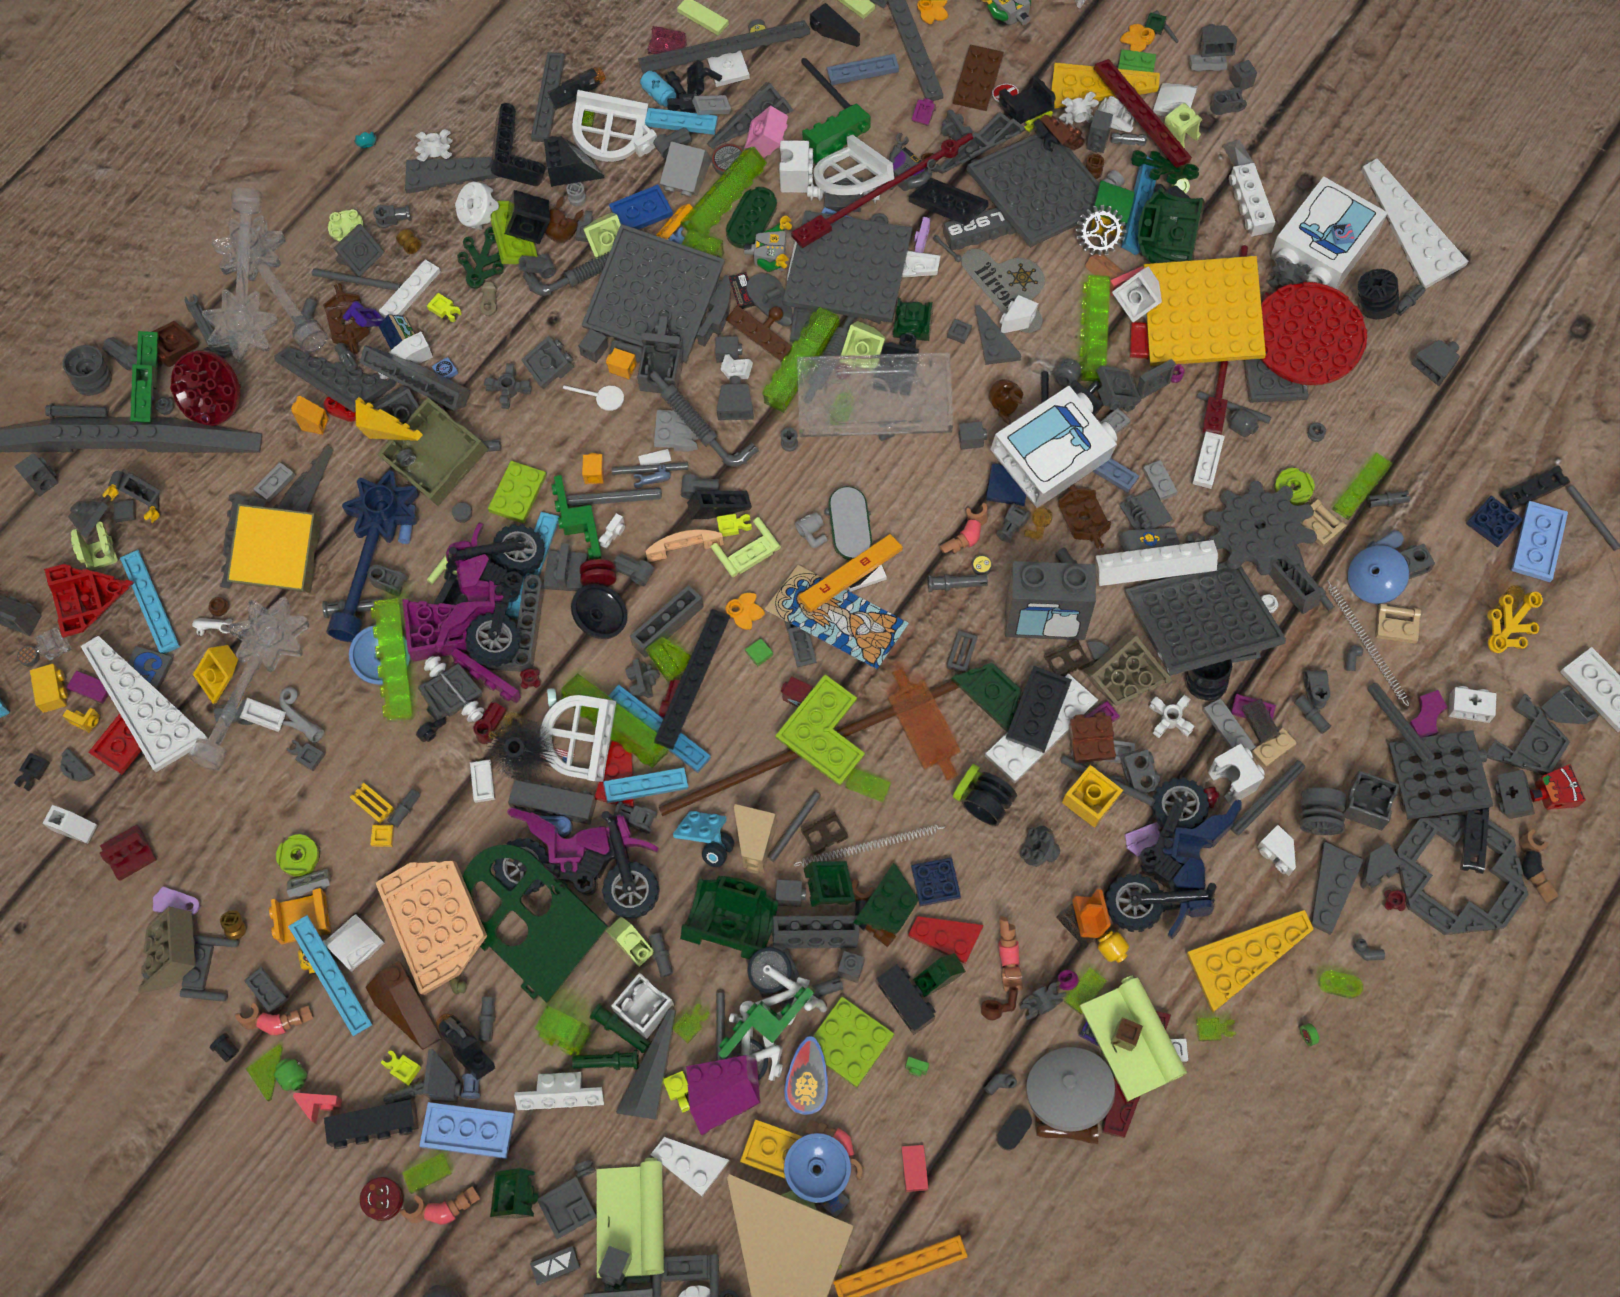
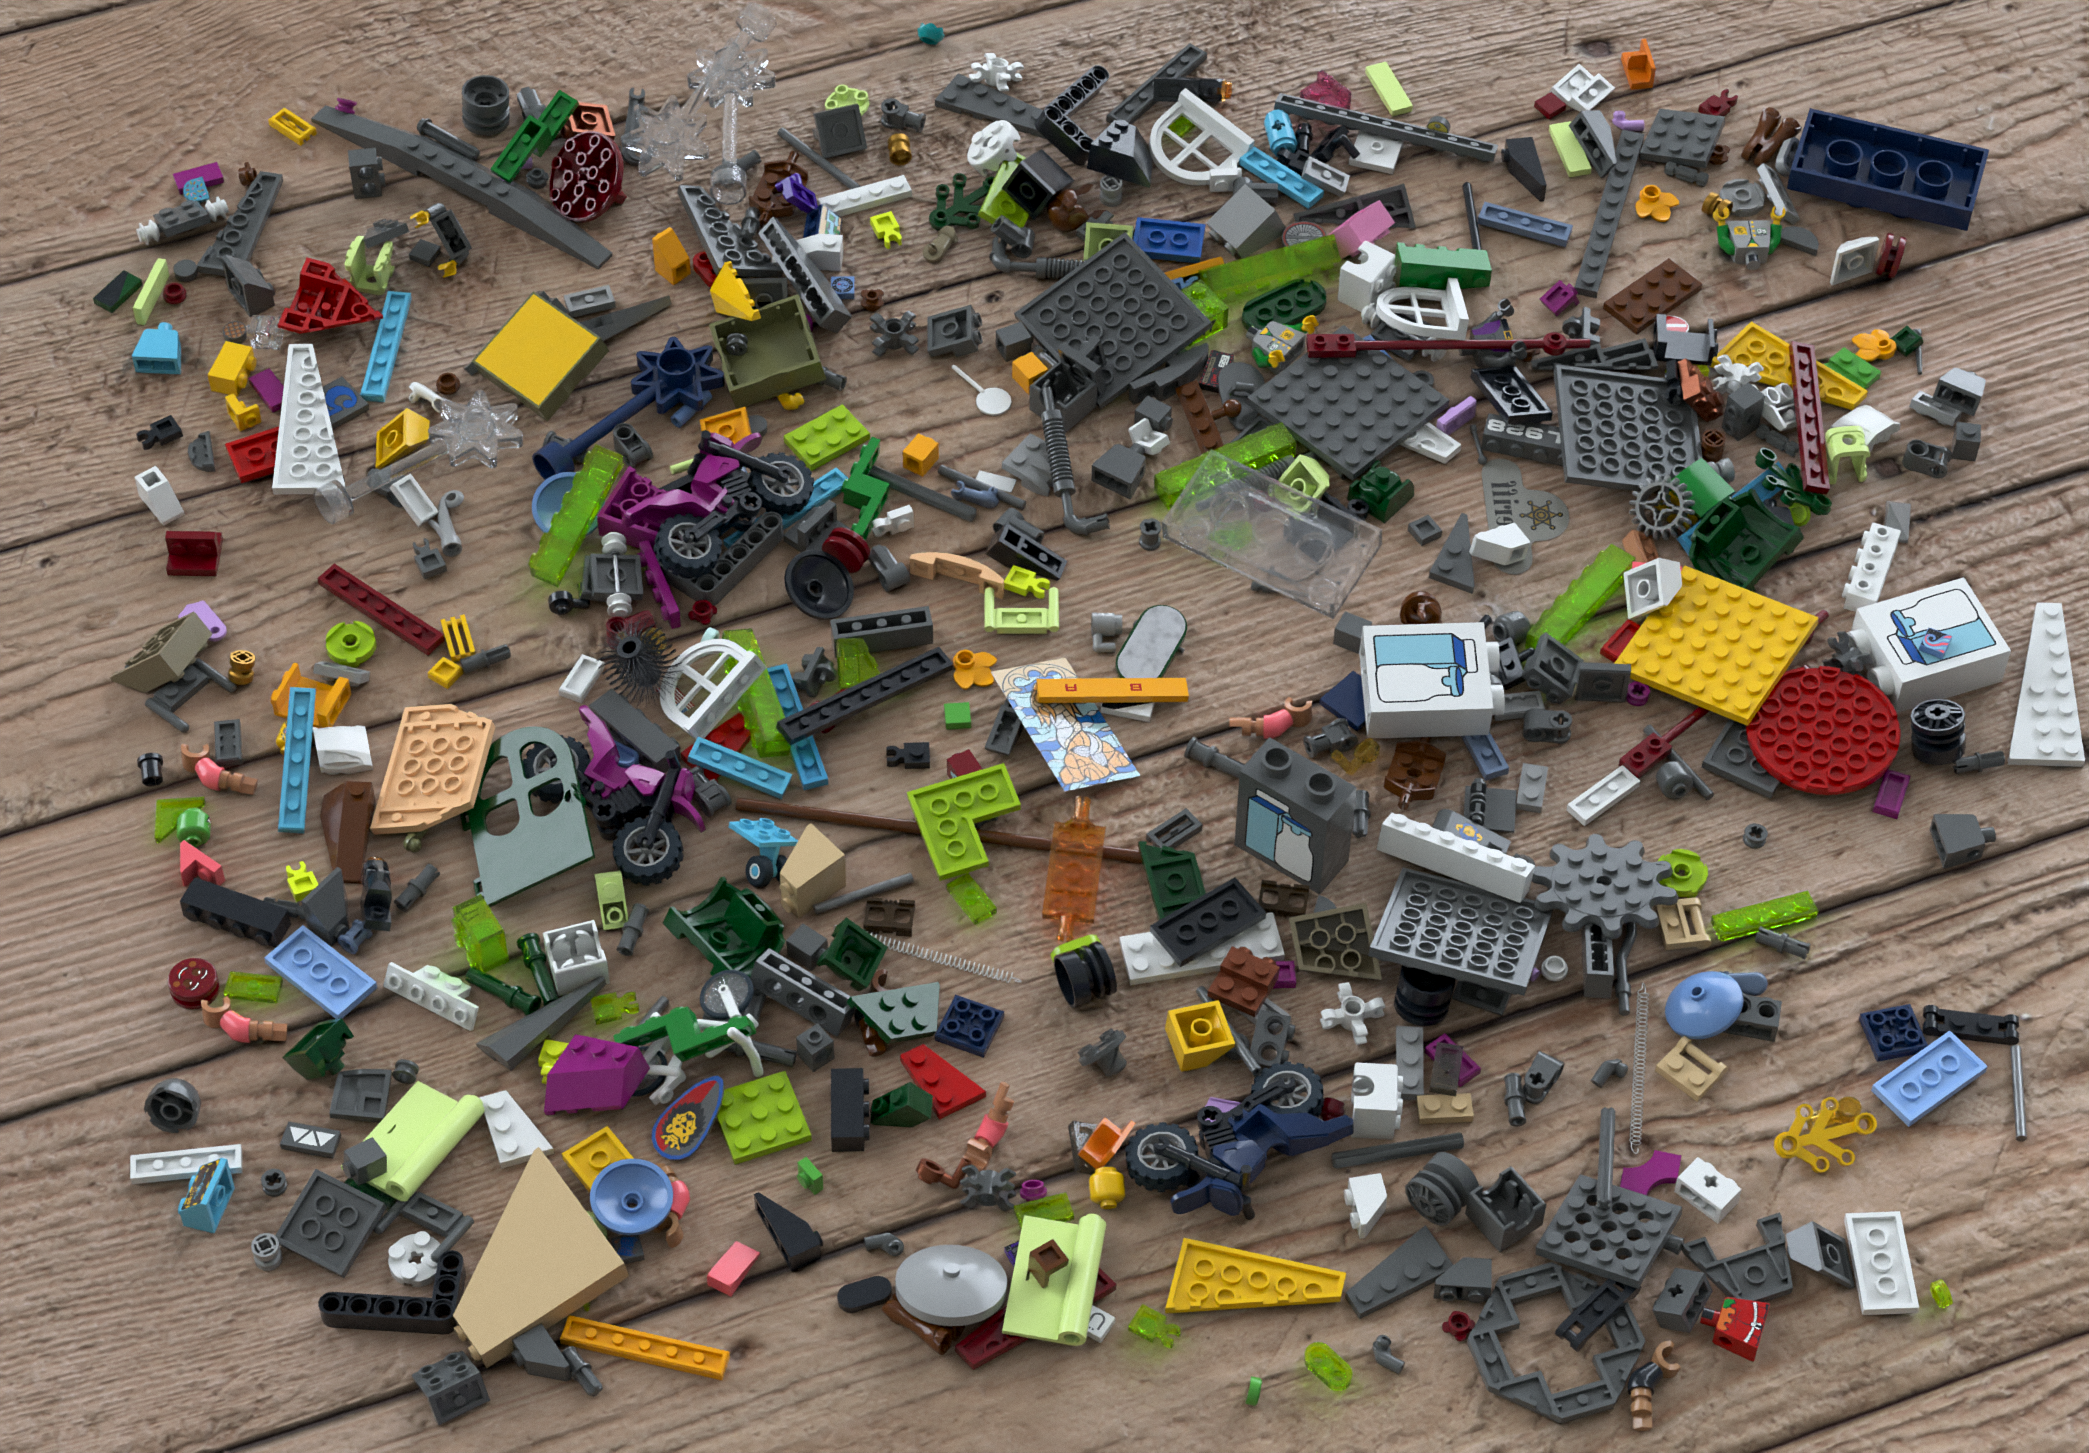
camera: 30 degrees right, 15 degrees down
none -> dark red plate [317,563,445,656]
none -> light orange plate [700,407,752,444]
none -> black slope [754,1192,823,1272]
none -> yellow arm [776,392,804,411]
none -> reddish brown plate [861,289,884,311]
none -> black plate [886,742,930,769]
none -> dark grey piece [1523,708,1572,744]
none -> magenta tile [1872,769,1911,819]

